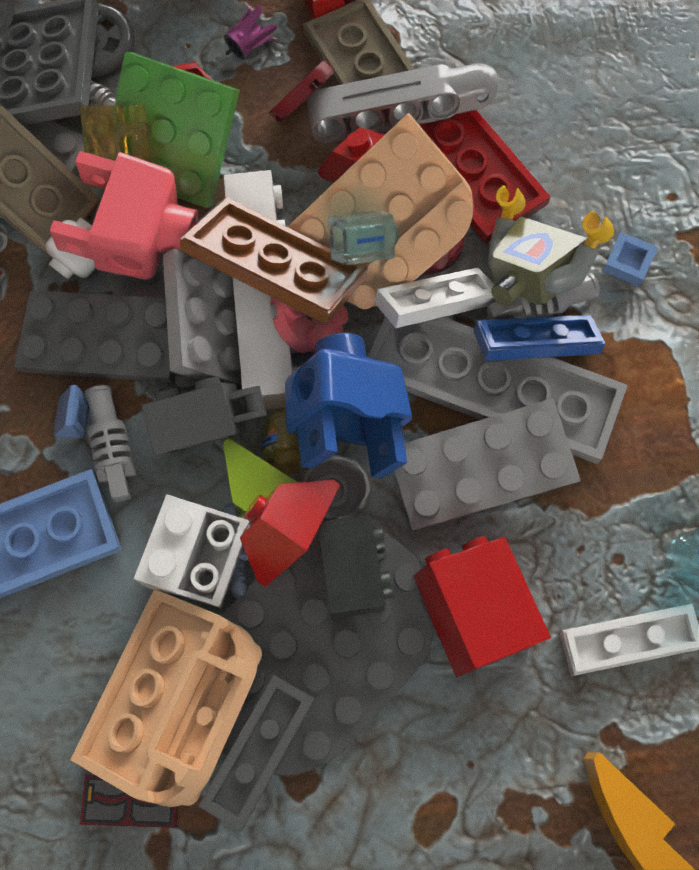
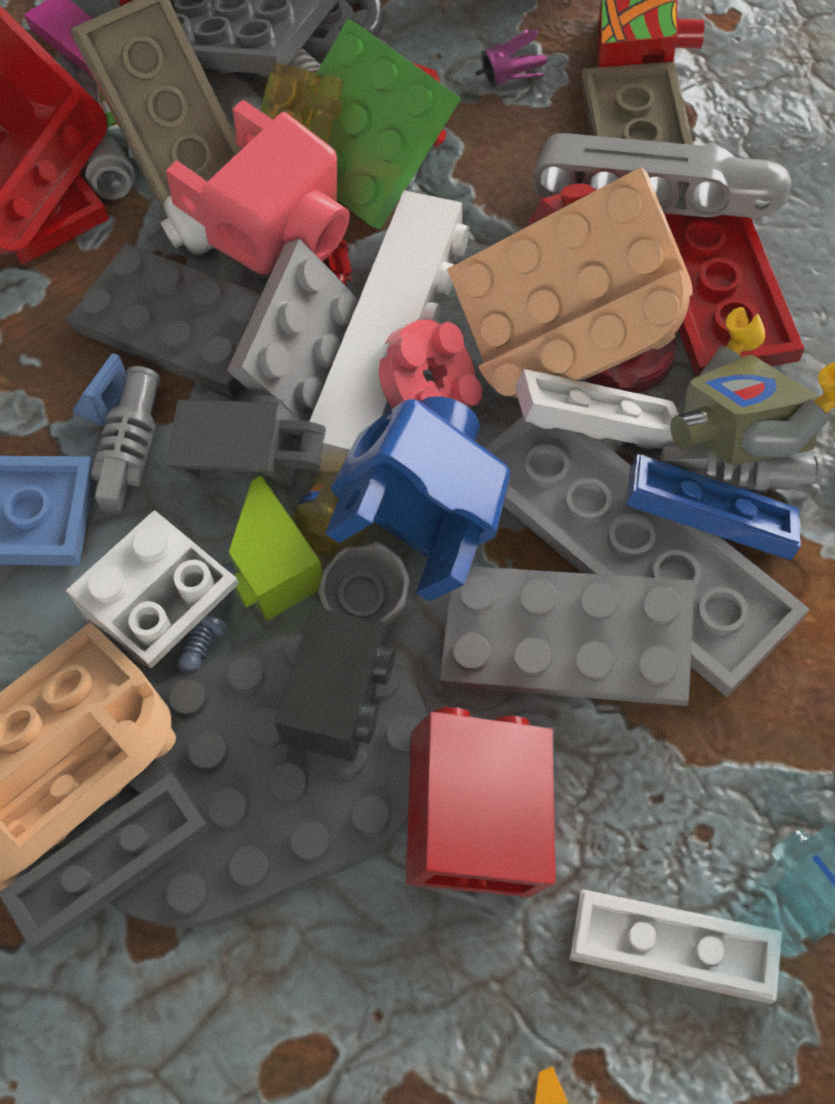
camera: 25 degrees right, 10 degrees down
dark orange tile [180,197,368,325] -> none
red slope [240,480,340,587] -> none
dark red tile [268,59,334,123] -> none
clear light blue brick [328,211,398,265] -> none

